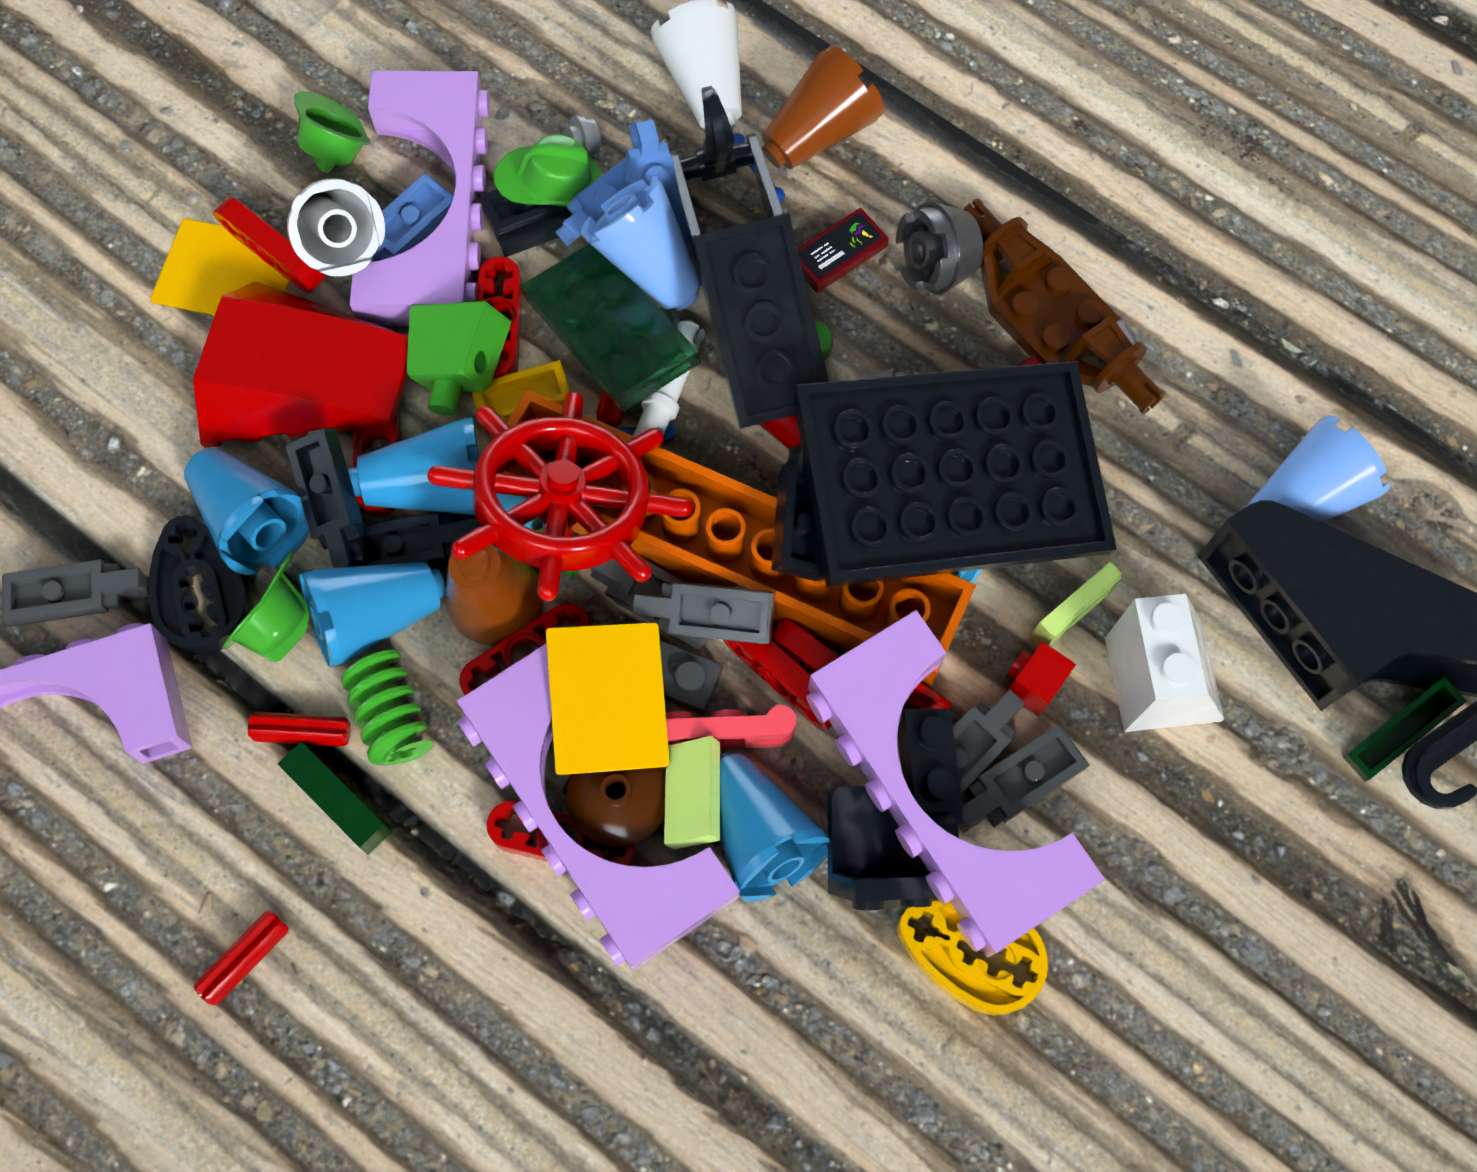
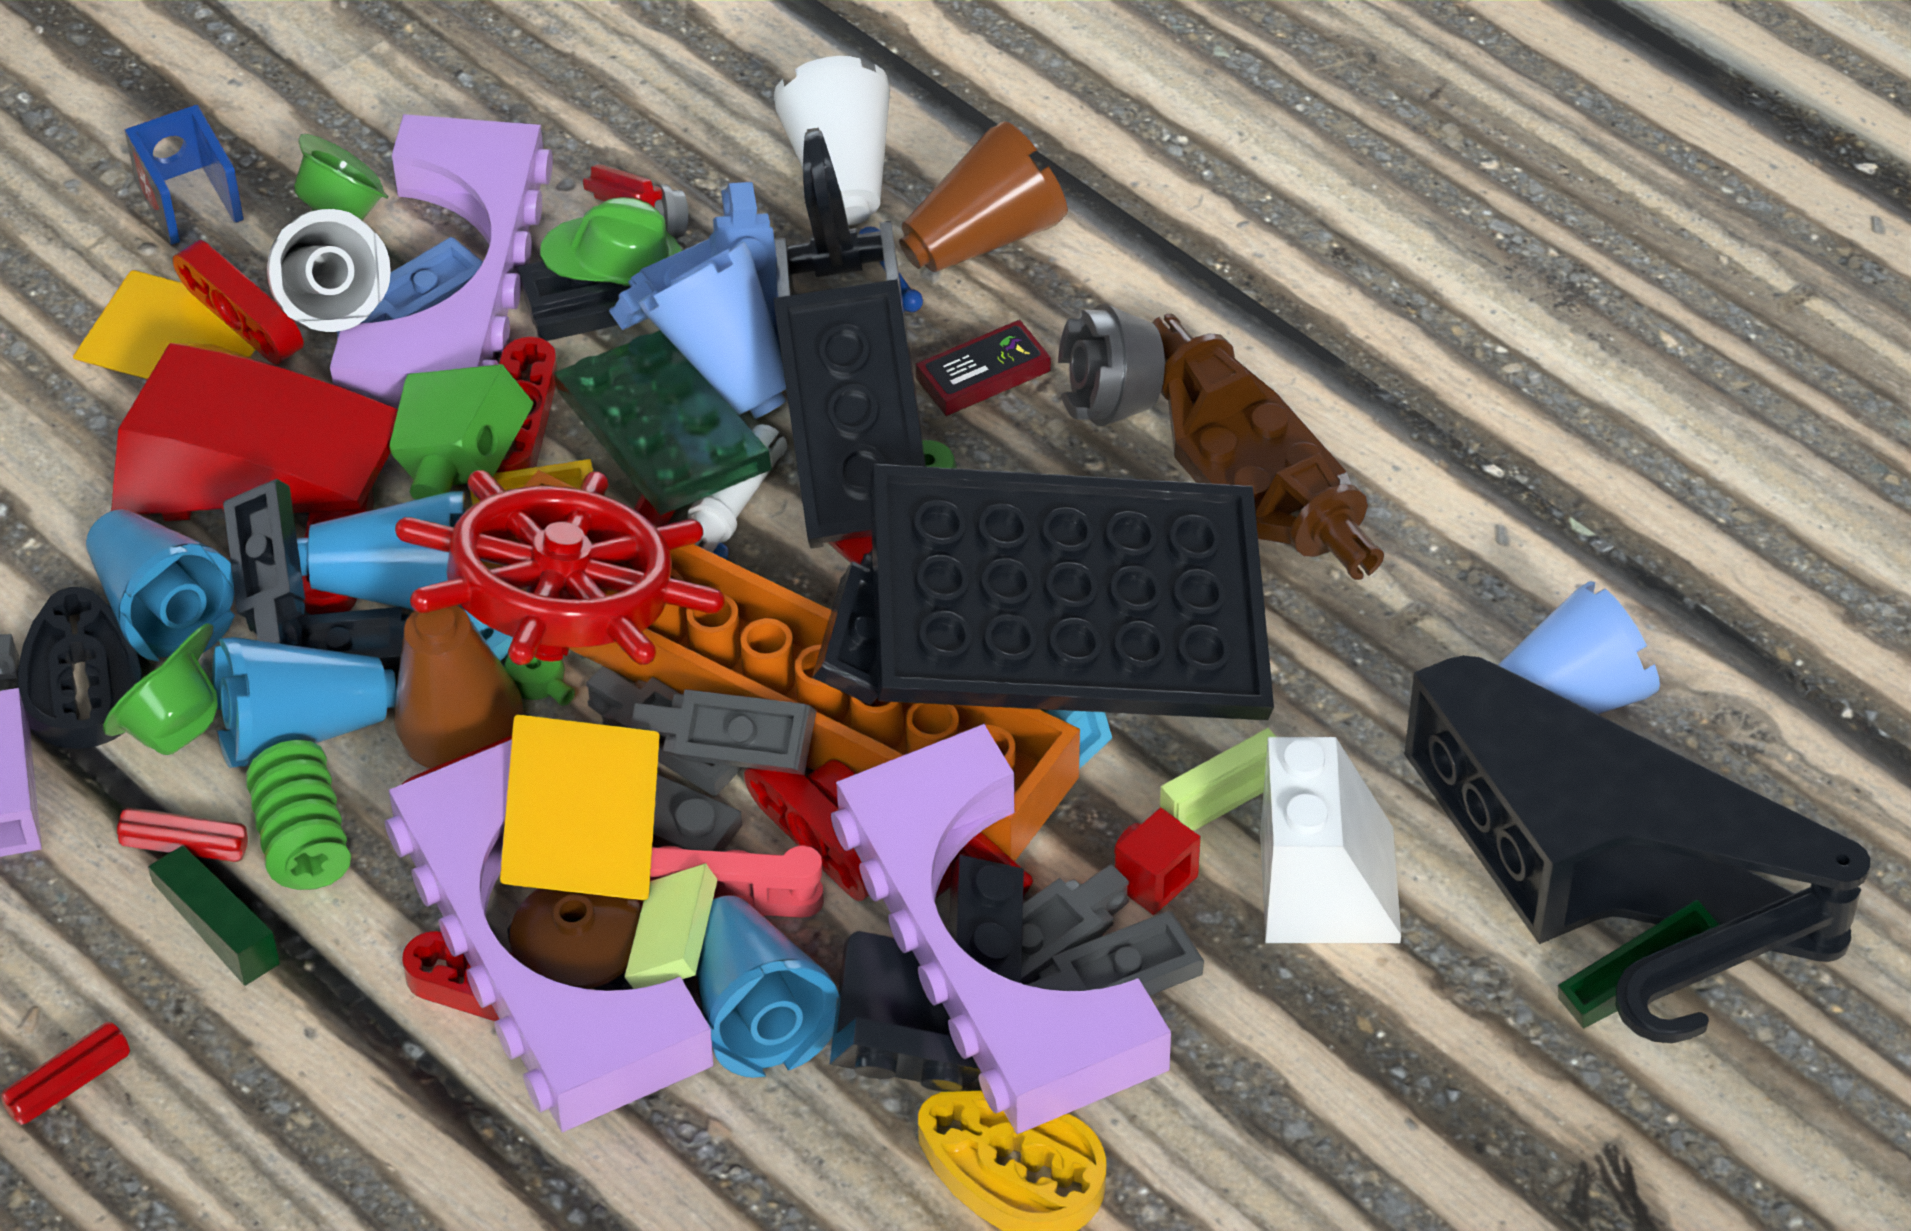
camera: 10 degrees right, 20 degrees down
none -> blue piece [124,105,244,245]
none -> red axle [583,164,663,208]

